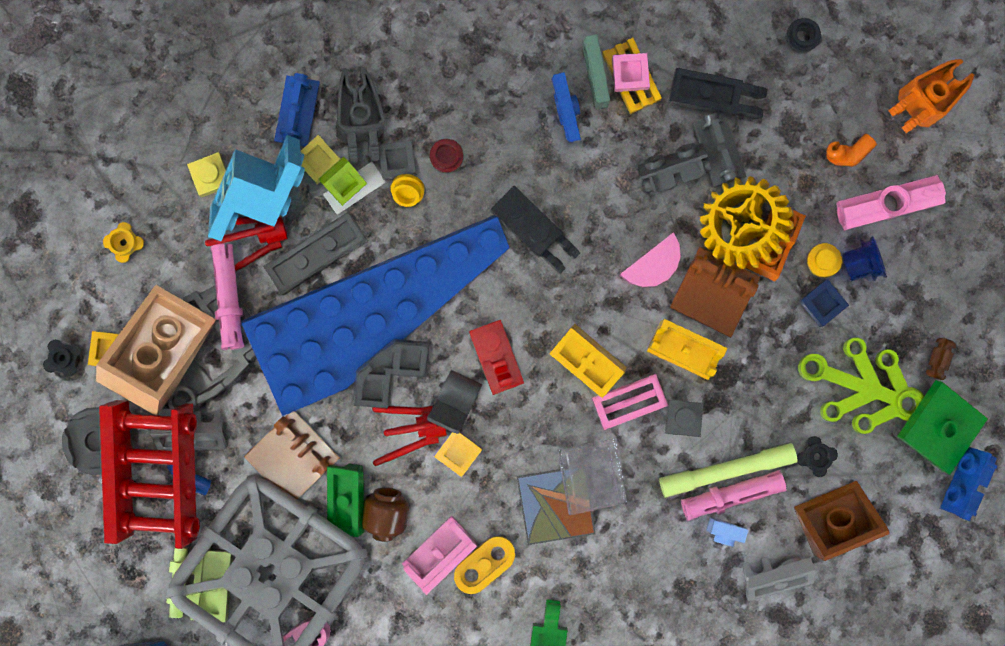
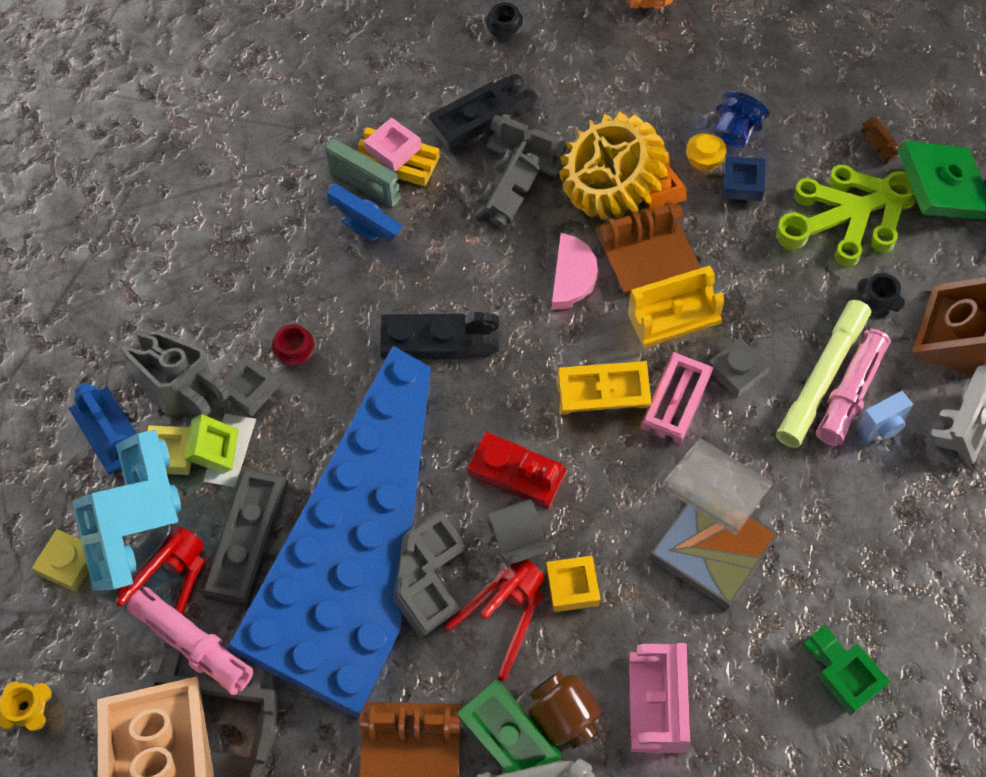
camera: 45 degrees left, 25 degrees down
yellow plate [391,174,425,207] -> none
yellow plate [454,536,515,594] -> none
orange arm [826,134,877,167] -> none
bright pink piece [836,175,946,231] -> none

